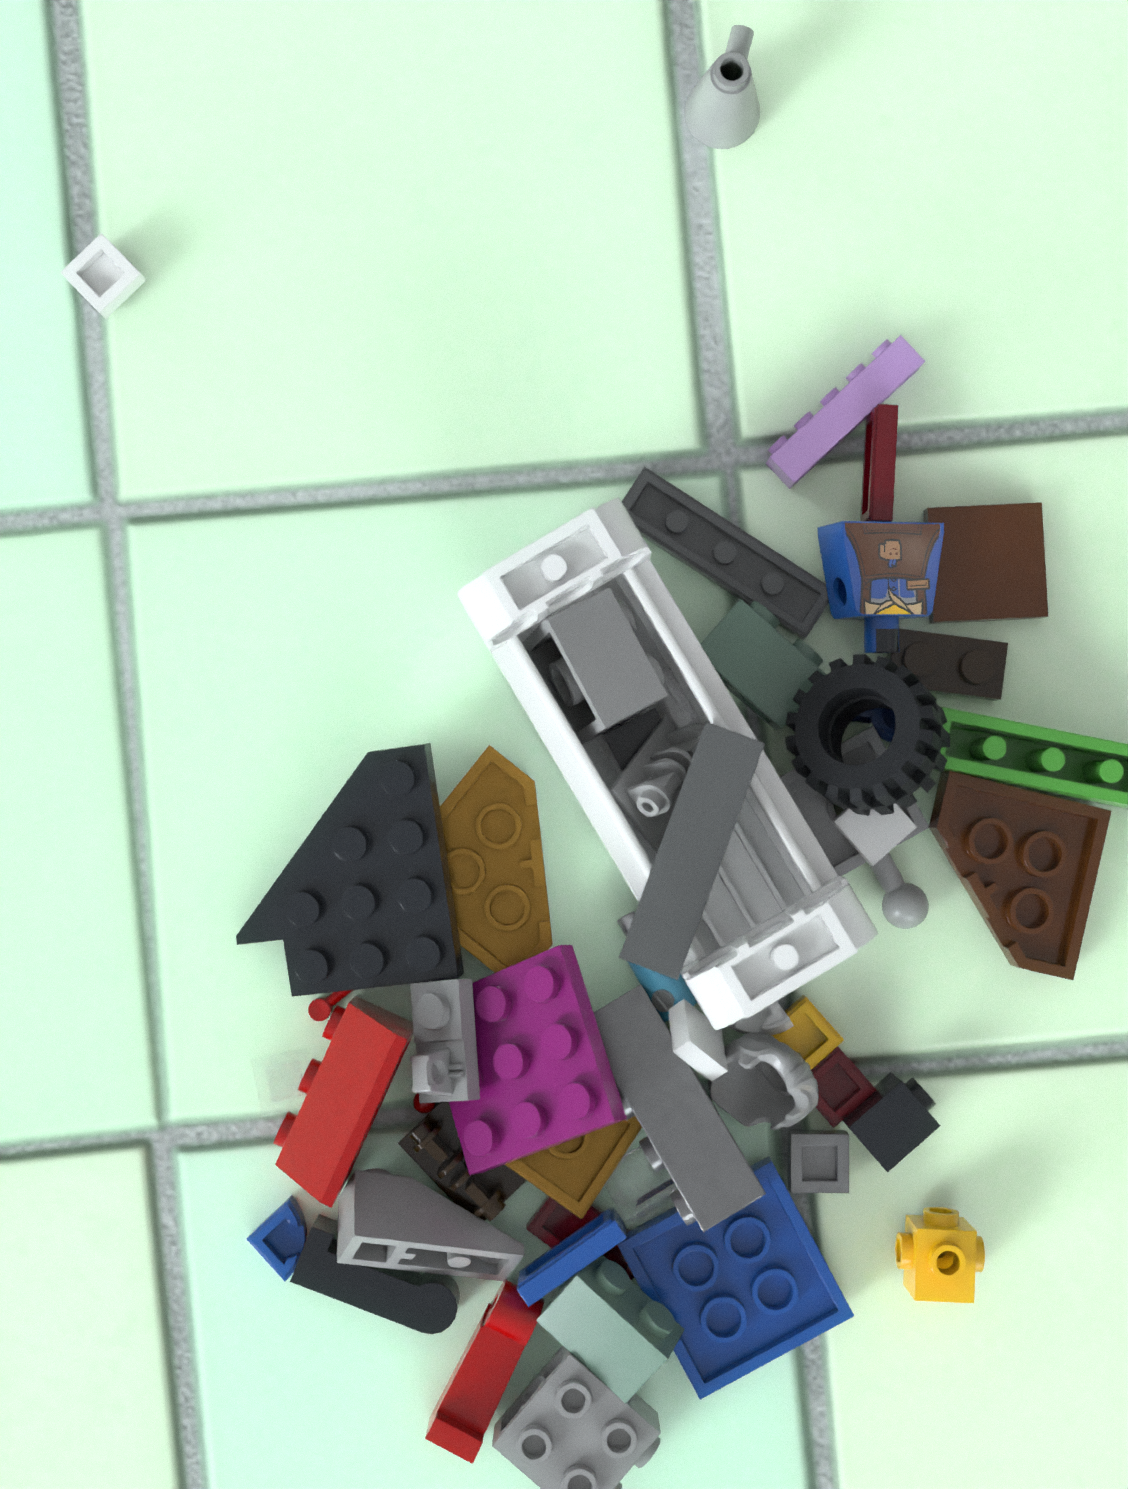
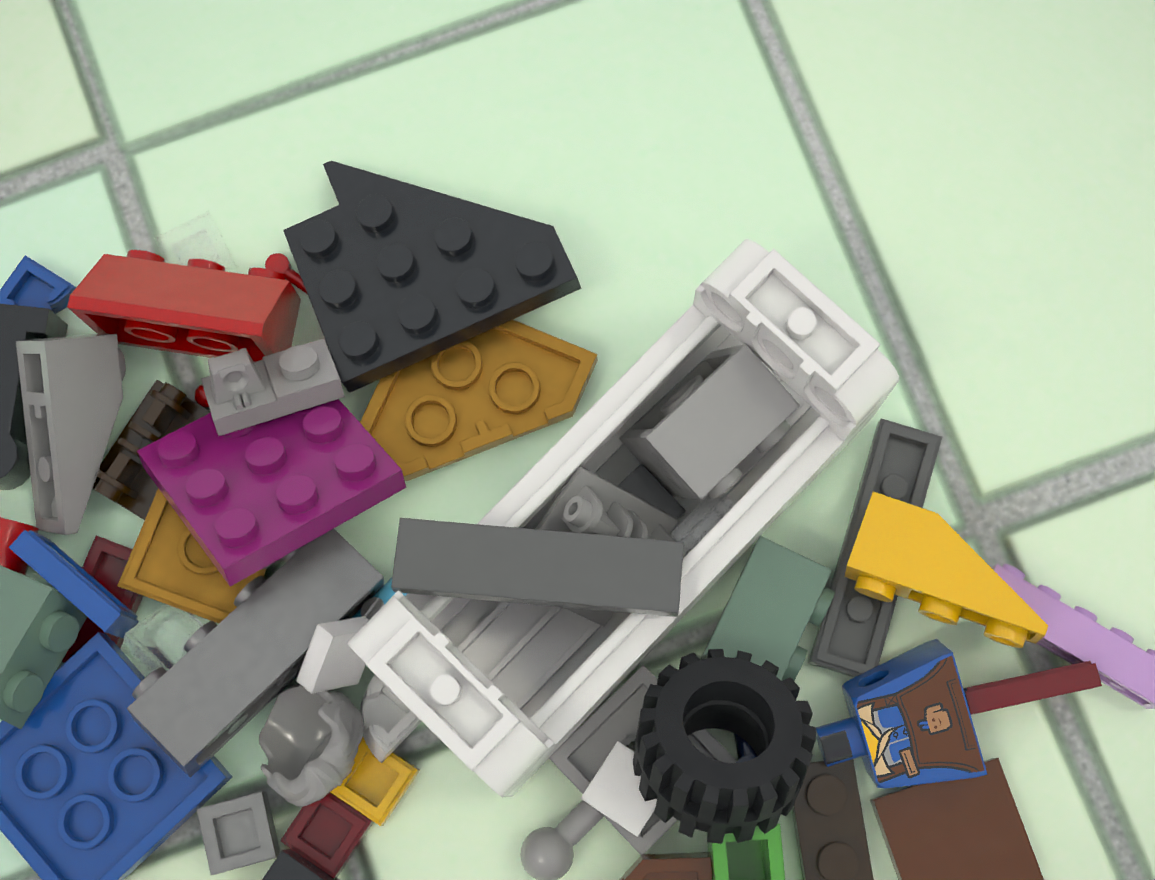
camera: 80 degrees right, 10 degrees down
none -> yellow slope [845,492,1048,648]

